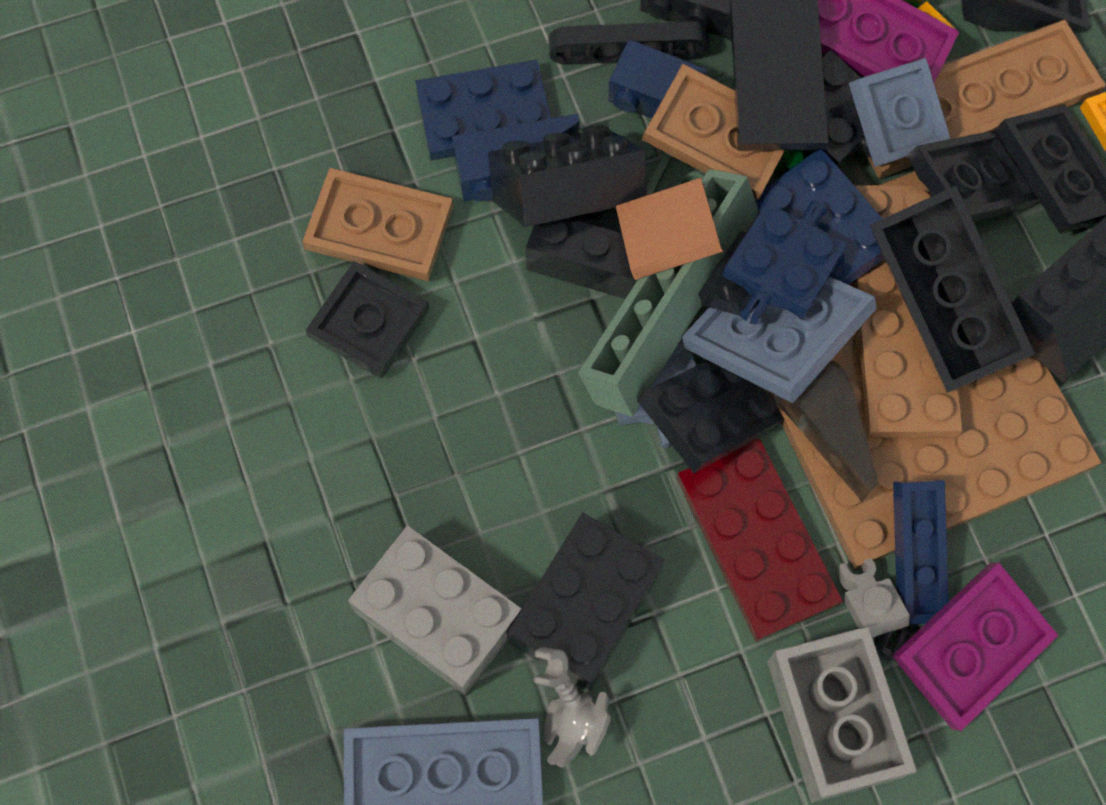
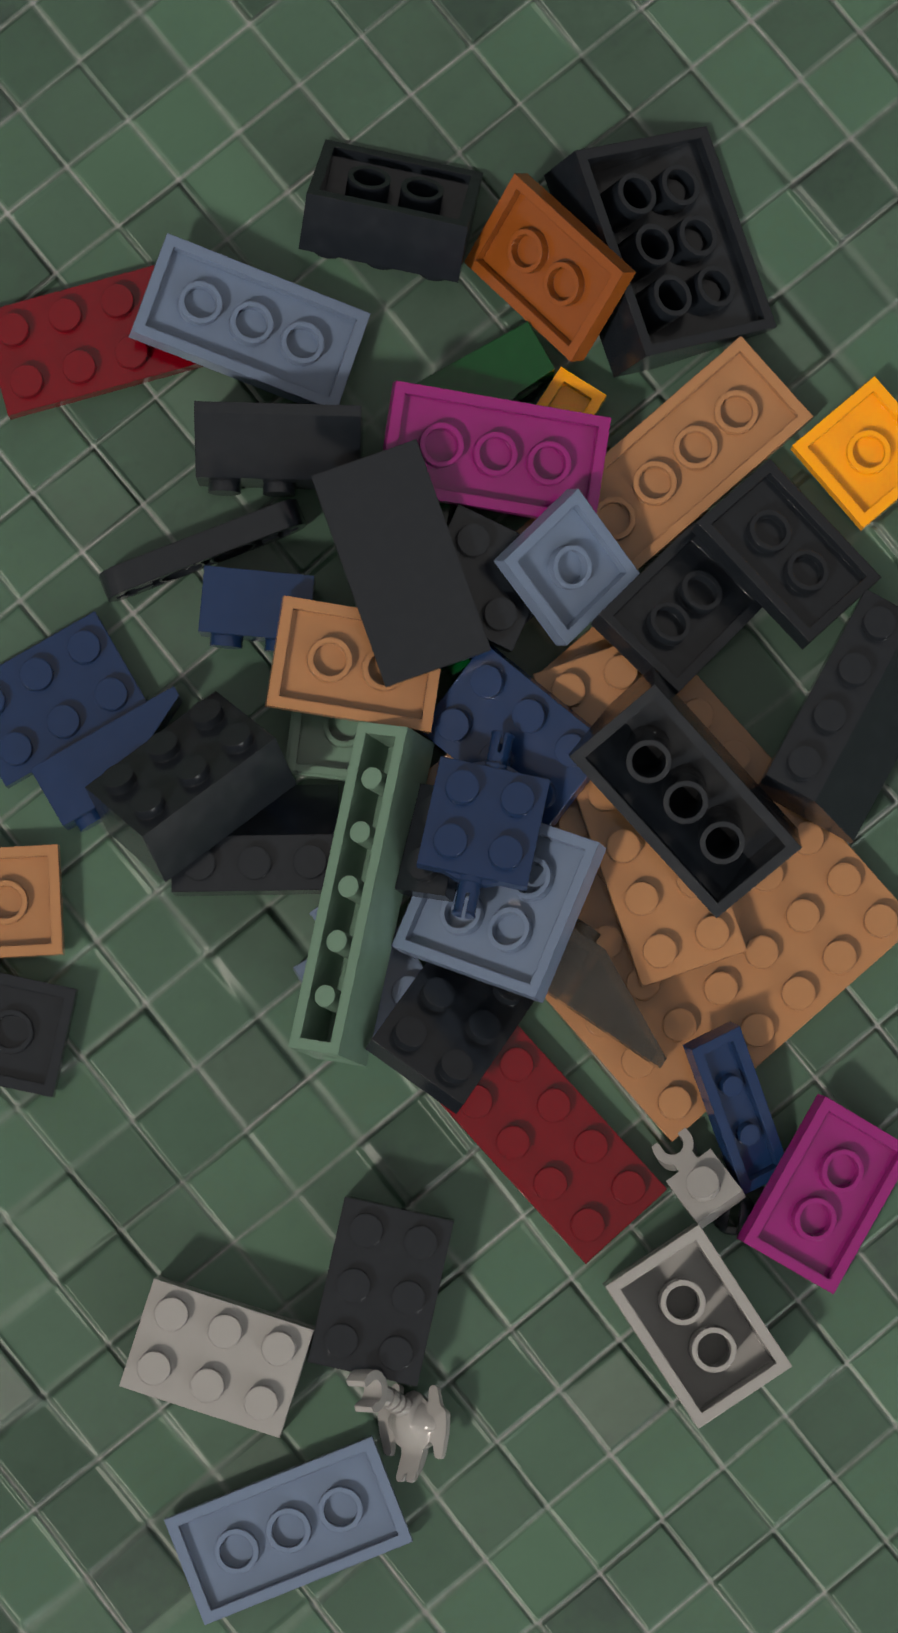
camera: 20 degrees left, 15 degrees up
nougat tile [616,178,723,280] -> none

